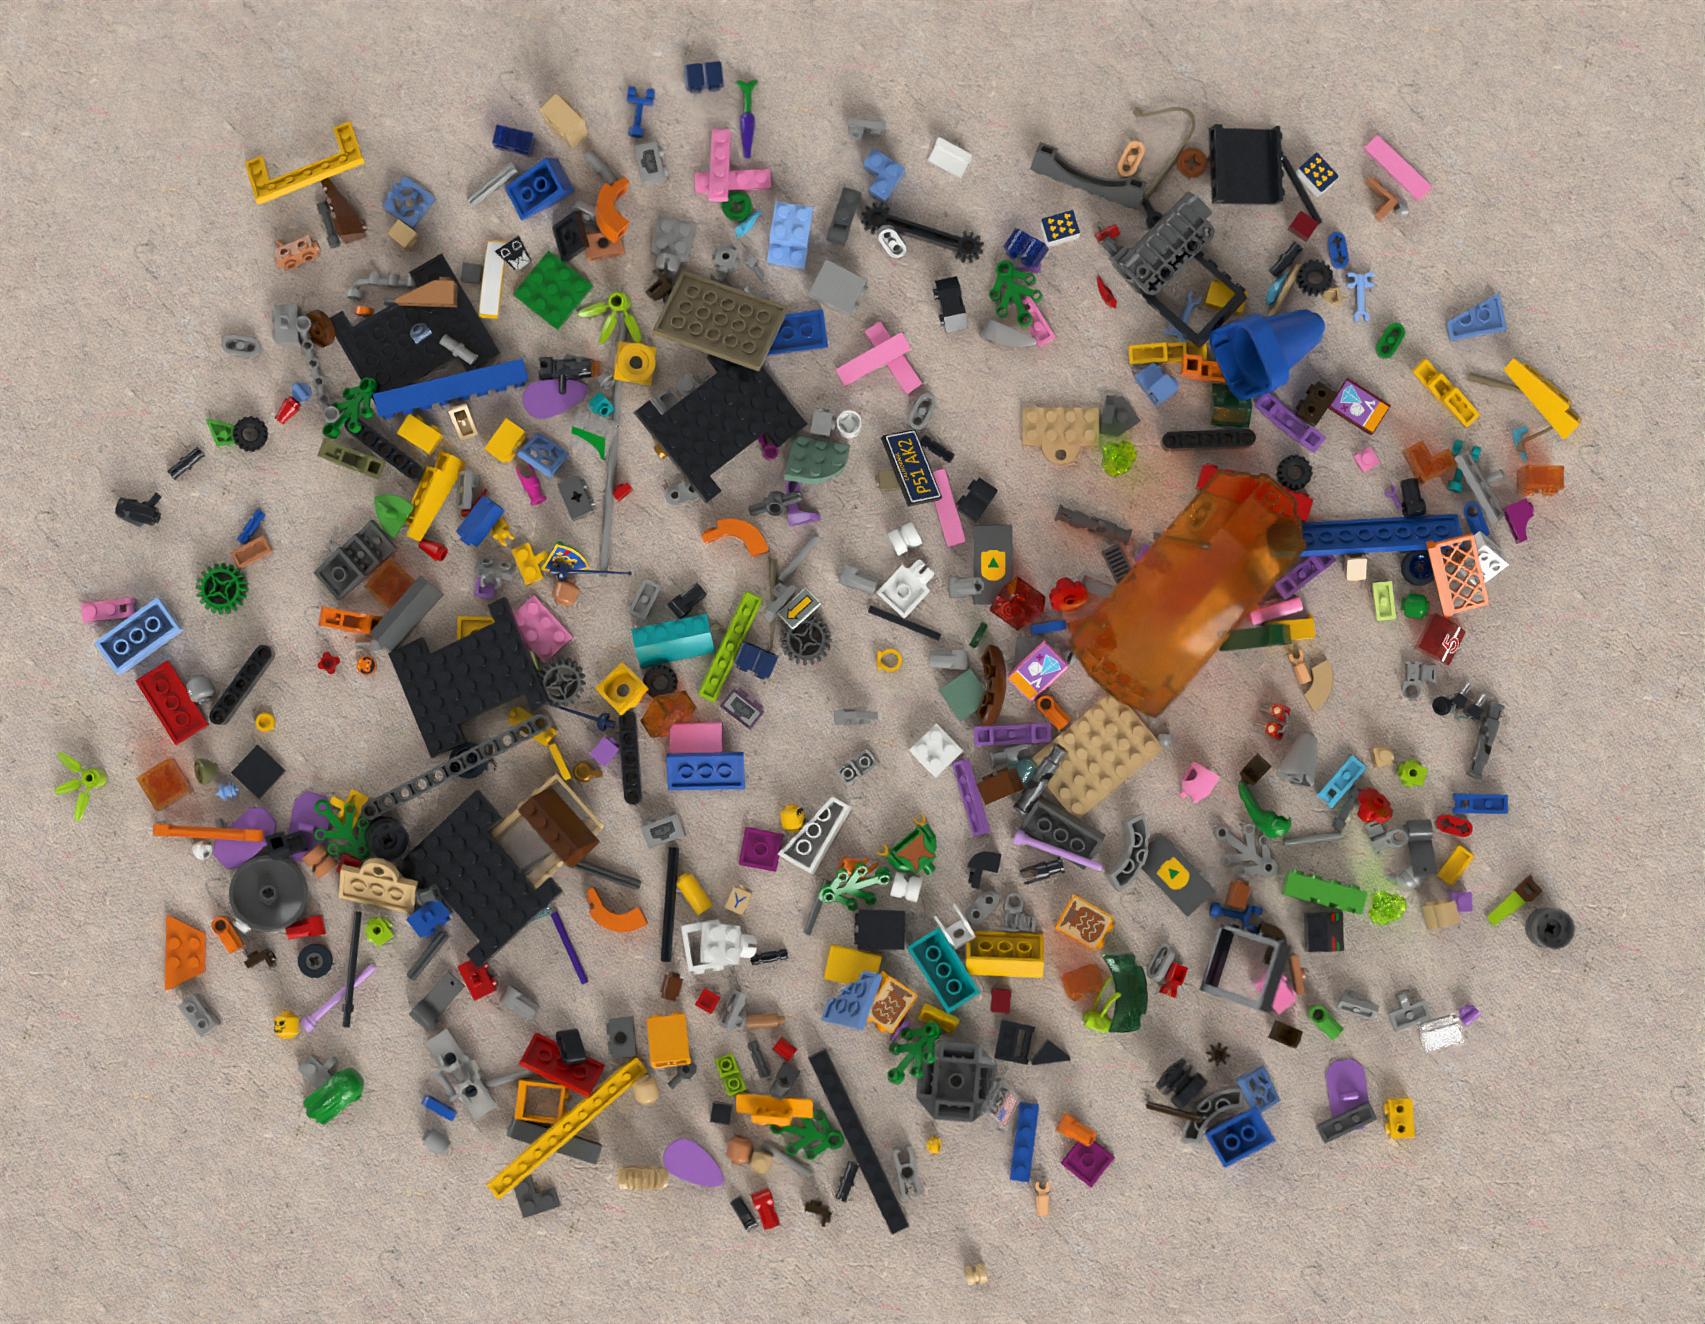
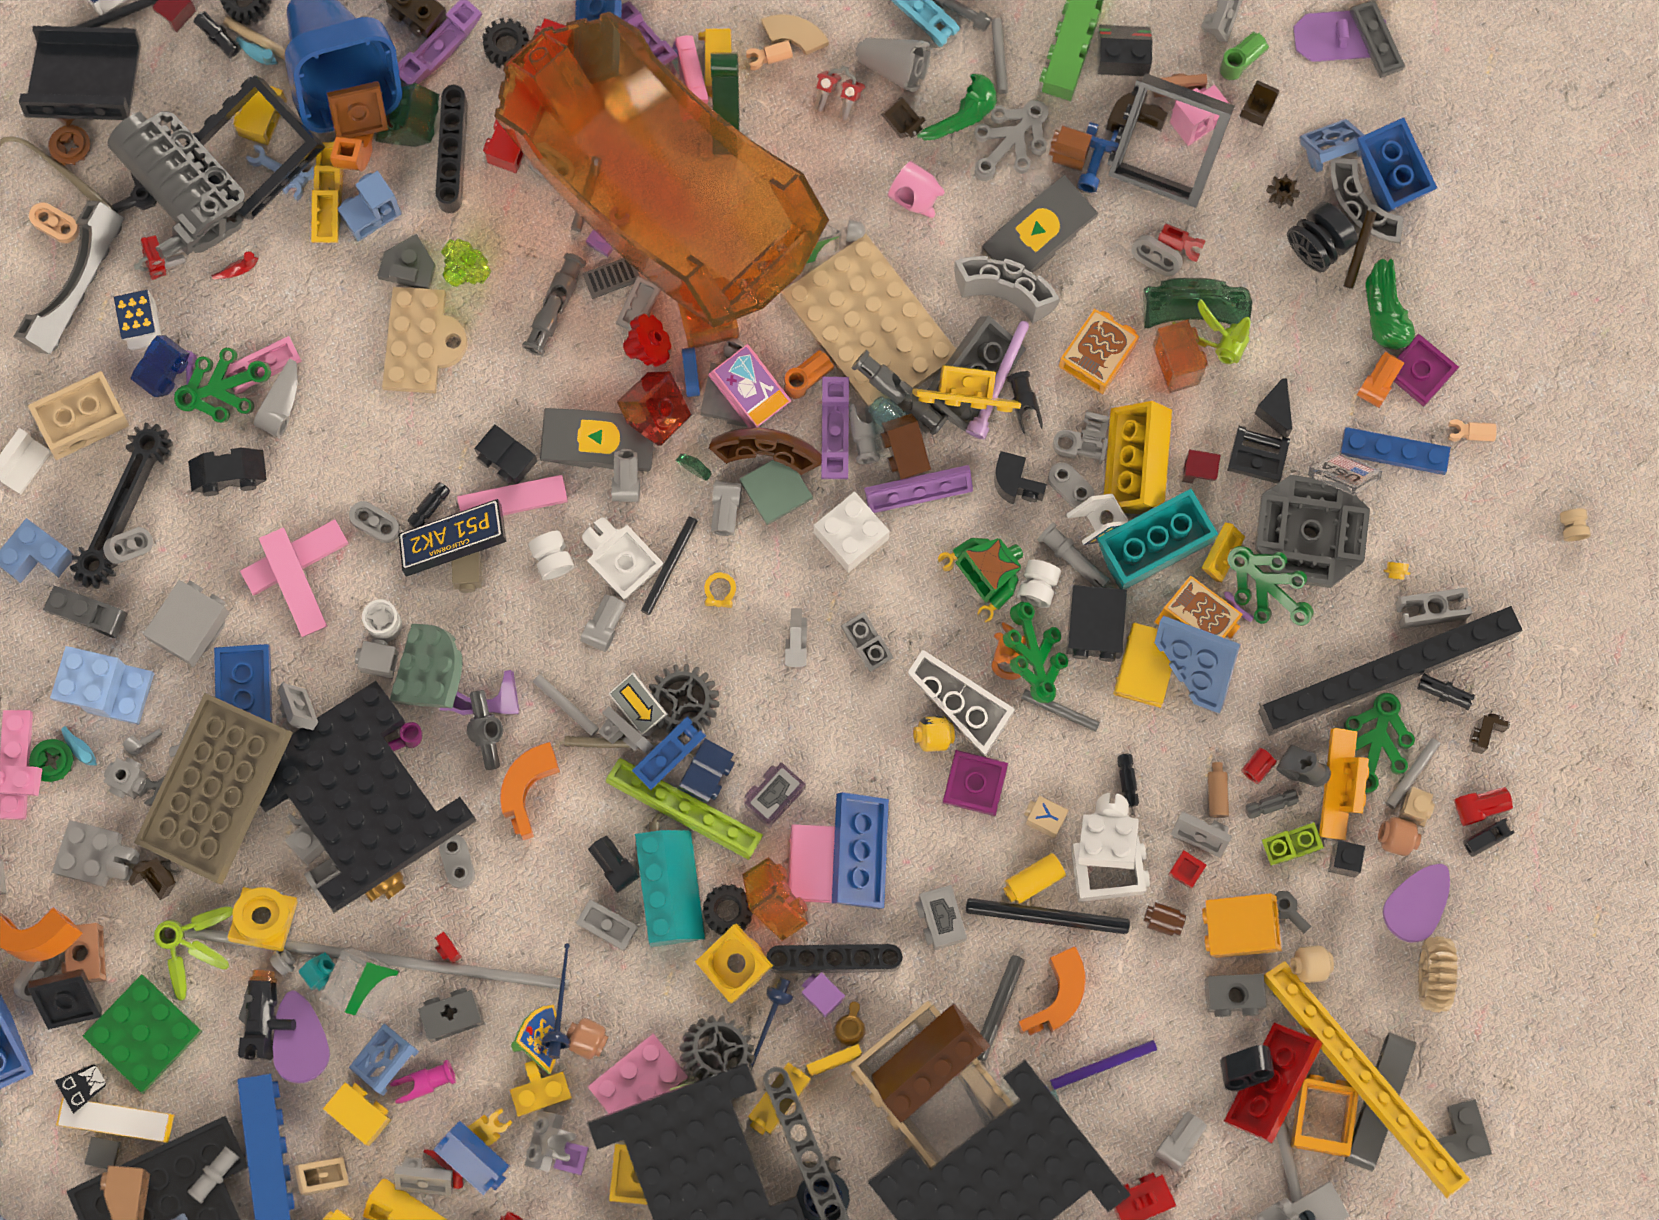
camera: 90 degrees left, 10 degrees down
none -> tan piece [28,371,129,460]
none -> light grey hinge [278,683,318,730]
none -> dark orange tile [327,81,388,138]
none -> blue plate [632,716,706,790]
none -> yellow bracket [912,365,1021,412]
none -> light grey pin [1037,522,1110,588]
none -> green hair [1365,259,1415,350]

